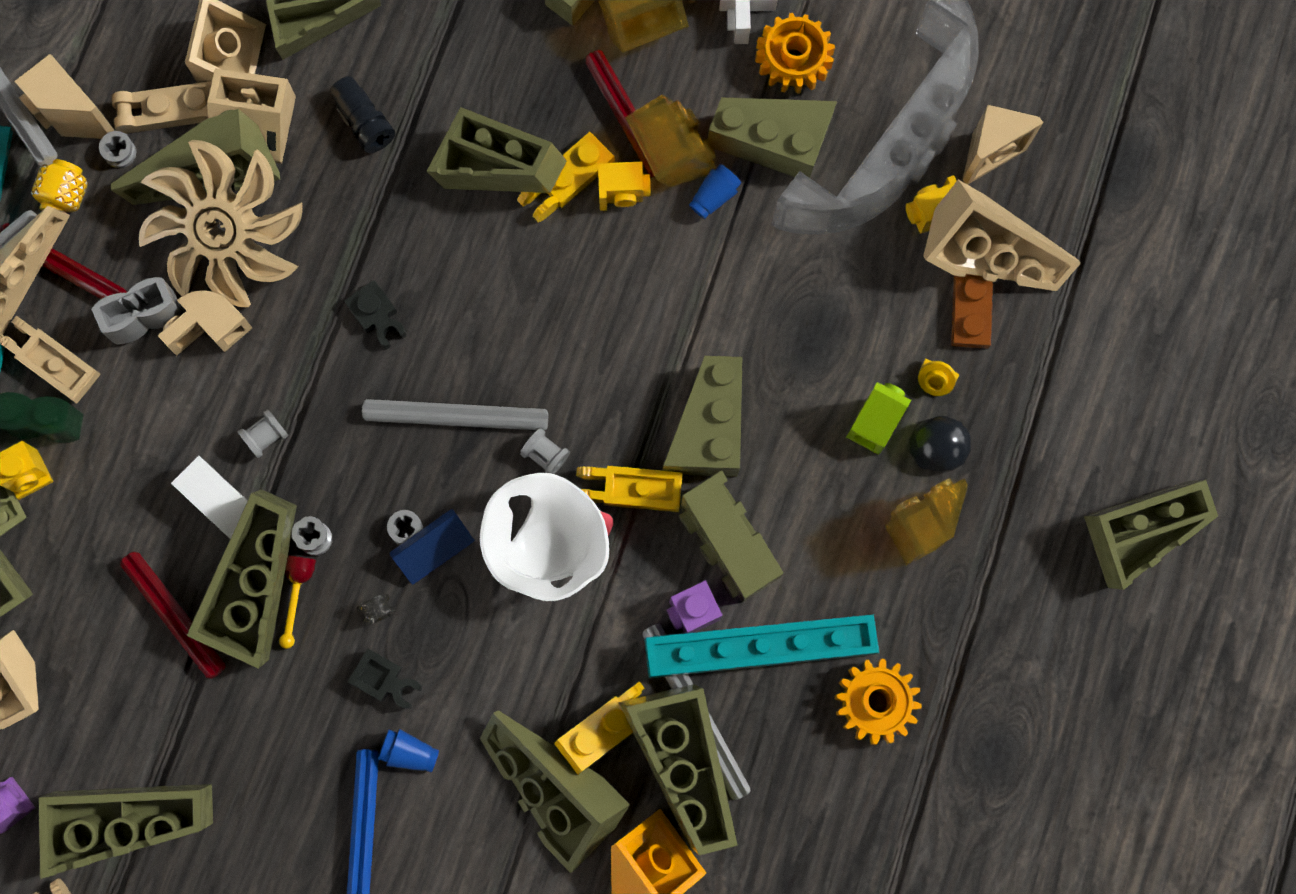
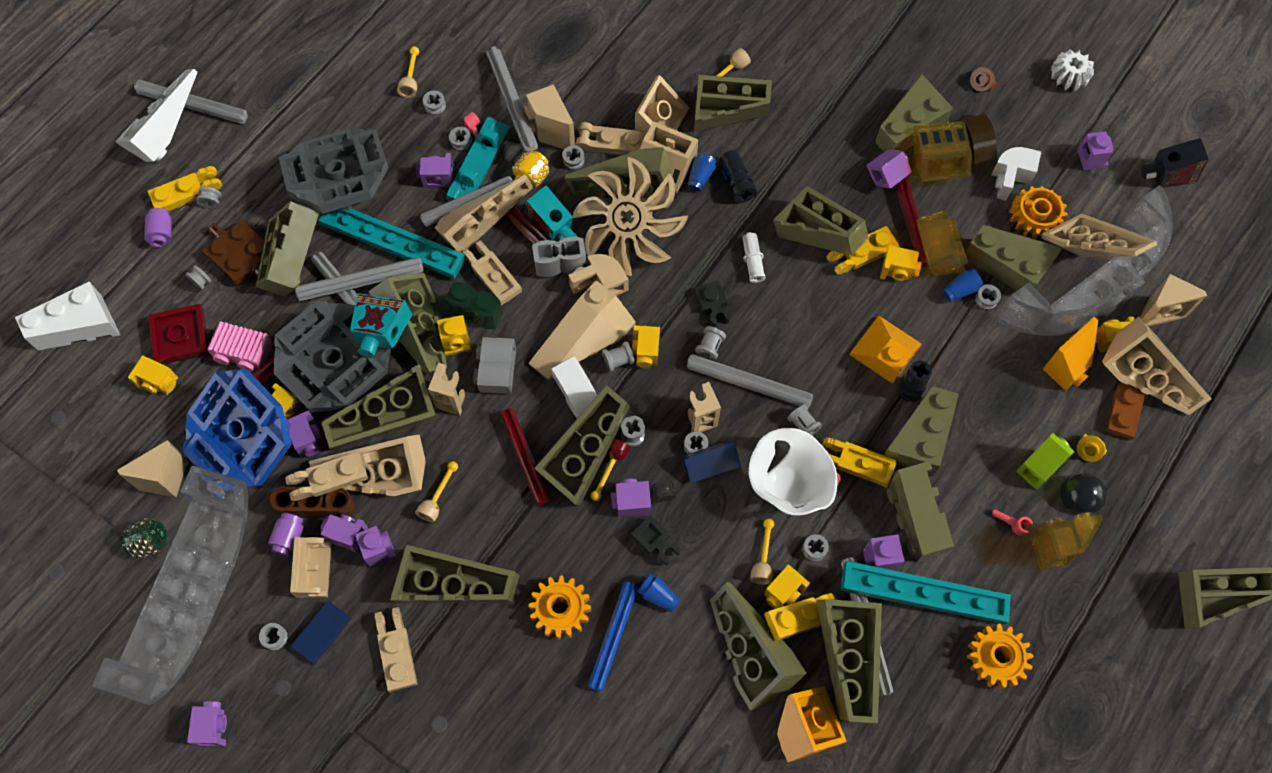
camera: 20 degrees right, 10 degrees down
none -> hinge [415,461,458,523]
none -> tan hinge [428,363,465,416]
none -> light grey brick [473,337,516,394]
none -> teal torso [525,185,578,241]
none -> tan wedge [529,281,636,381]
none -> light orange gear [529,576,591,640]
none -> medium lavender brick [611,479,651,517]
none -> yellow brick [632,325,660,368]
none -> blue cone [687,153,716,192]
none -> tan hinge [688,382,721,432]
none -> light grey bush [695,326,726,361]
none -> white axle [742,232,766,283]
none -> tan hinge [750,519,774,585]
none -> yellow brick [764,564,810,609]
none -> light grey bush [802,534,829,562]
none -> light orange slope [850,316,922,384]
none -> medium lavender brick [866,149,912,189]
none -> black axle [897,360,932,402]
none -> light grey bush [975,284,1001,310]
none -> coral hand [992,509,1033,535]
none -> tan wedge [1041,214,1157,257]
none -> light orange slope [1043,317,1098,391]

